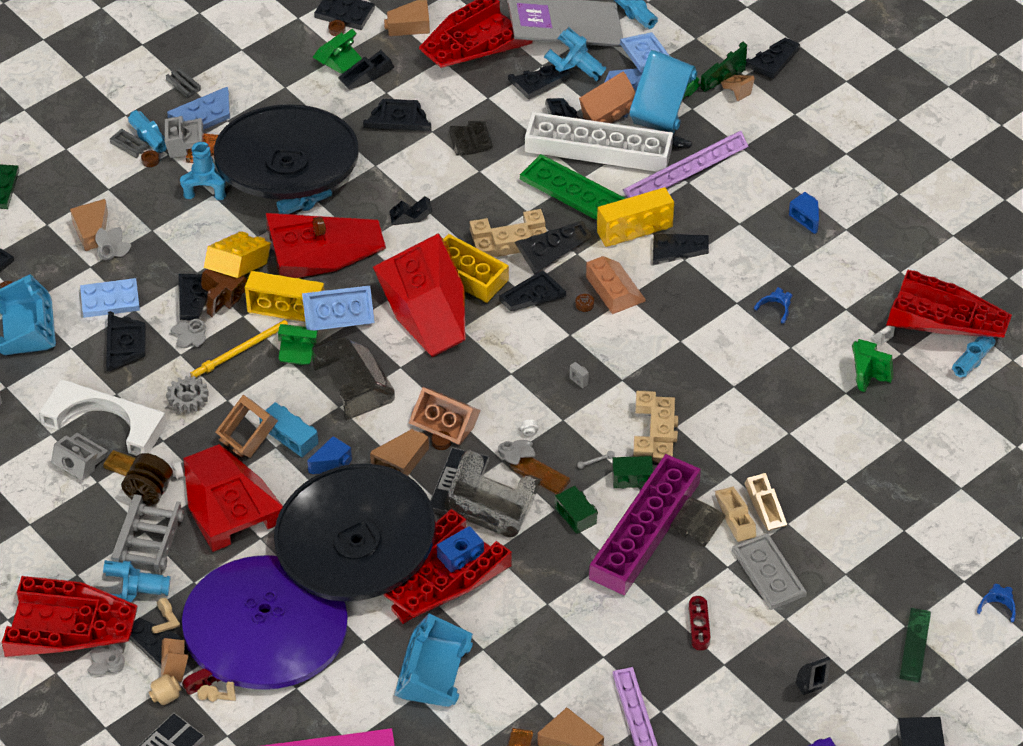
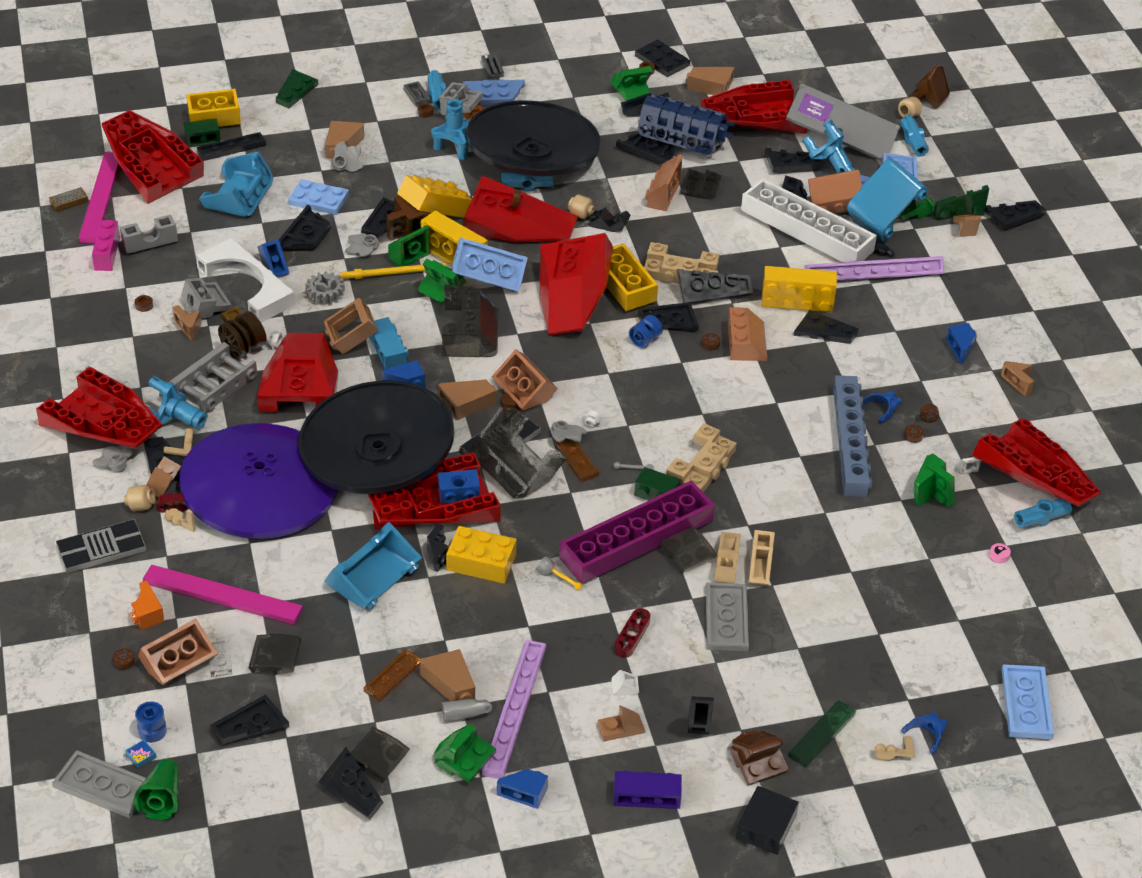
camera: 25 degrees right, 5 degrees down
green plate [520,154,627,220] -> none
dark green brick [555,486,598,534] -> none
light grey plate [570,362,589,388] -> none
none -> reddish brown tile [134,295,153,312]
none -> medium nougat slope [172,305,202,341]
none -> blue slope [257,239,289,277]
none -> green slope [388,226,429,267]
none -> black slope [427,524,448,572]
none -> yellow brick [446,526,517,584]
none -> hinge [537,556,582,590]
none -> tan head [568,195,595,219]
none -> medium nougat slope [598,705,645,742]
none -> white slope [612,670,639,695]
none -> blue wheel [629,315,663,348]
none -> dark blue piece [638,94,735,154]
none -> nougat slope [645,154,683,211]
none -> reddish brown piece [729,730,789,786]
none -> sand blue brick [833,375,872,497]
none -> tan piece [874,736,915,760]
none -> reddish brown tile [904,425,924,443]
none -> reddish brown tile [920,404,939,423]
none -> bright pink tile [989,543,1011,563]
none -> medium nougat slope [1001,361,1034,397]

